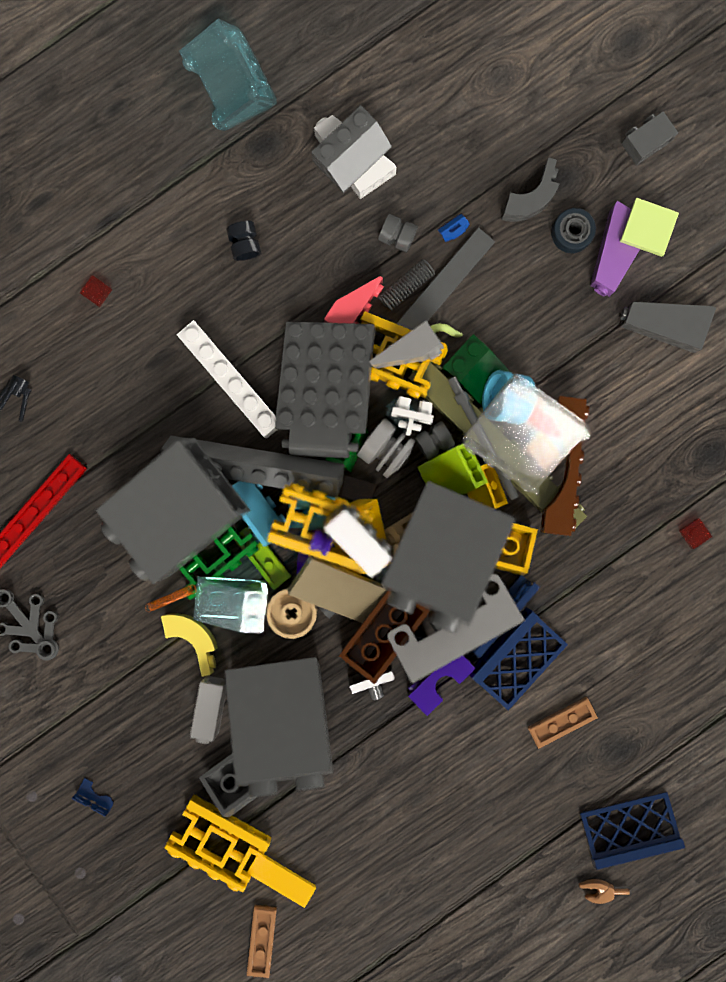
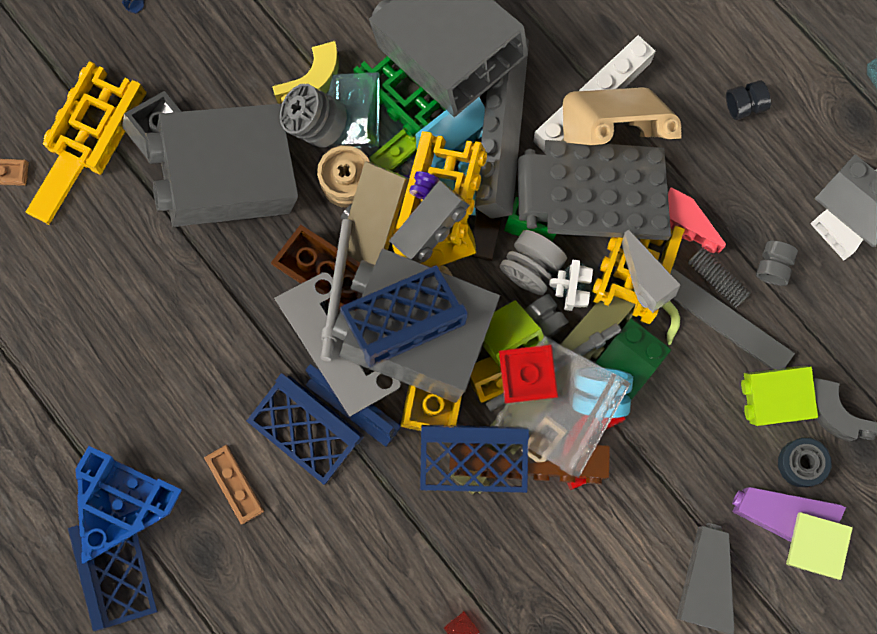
camera: 90 degrees right, 10 degrees down
orange piece [145,585,196,612] -> none
light grey brick [190,676,227,744] -> none
tile [348,665,395,700] -> none
dark purple arch [407,655,475,716] -> none
blue piece [438,214,469,242] -> none
medium nougat hand [578,879,630,904] -> none
none -> blue wedge [76,446,182,564]
none -> dark grey wheel [279,84,347,147]
none -> light grey bar [321,219,352,361]
none -> dark blue fence [340,265,468,368]
none -> dark blue fence [420,425,529,493]
none -> red tile [499,344,558,403]
none -> tan windscreen [563,88,681,145]
none -> lime brick [741,366,818,426]

